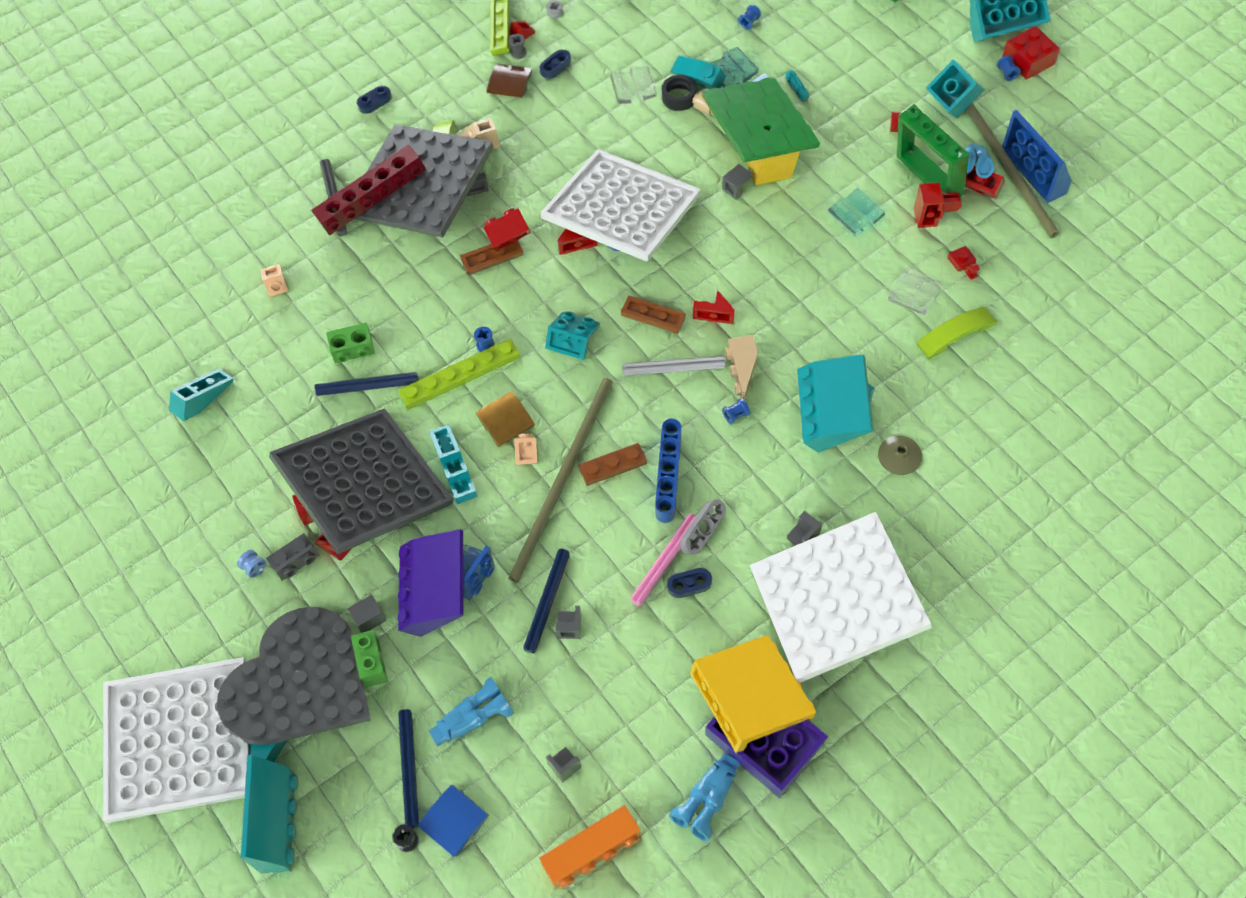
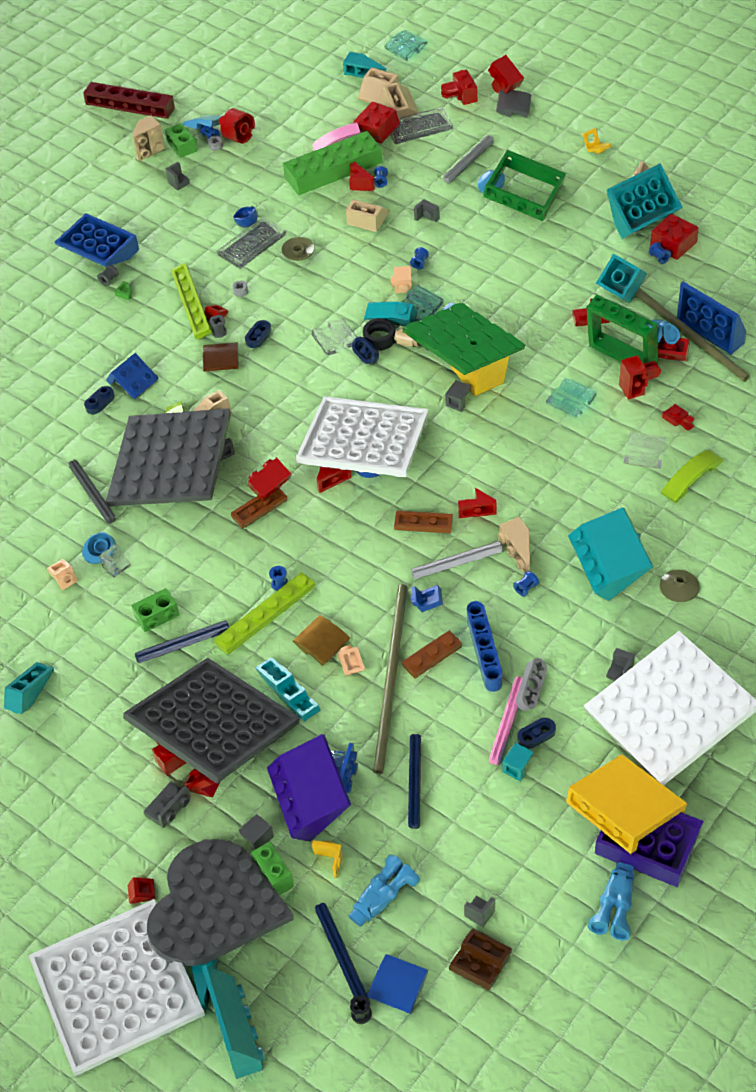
camera: 15 degrees left, 10 degrees down
medium blue wheel [237,550,266,578] -> none
dark red brick [311,144,426,236] -> none
orange brick [539,805,641,889] -> none
teal bracket [545,311,600,360] -> none
dark grey panel [556,605,581,639] -> none
teal axle [785,70,810,101] -> none
none -> dark azure hat [82,532,116,564]
none -> clear panel [99,543,131,578]
none -> blue bracket [106,353,158,399]
none -> red slope [128,877,155,904]
none -> yellow bracket [312,840,343,878]
none -> dark blue plate [352,336,379,365]
none -> light nougat brick [391,266,412,293]
none -> blue bracket [411,585,443,612]
none -> reddish brown slope [449,928,512,990]
none -> teal panel [503,742,533,782]

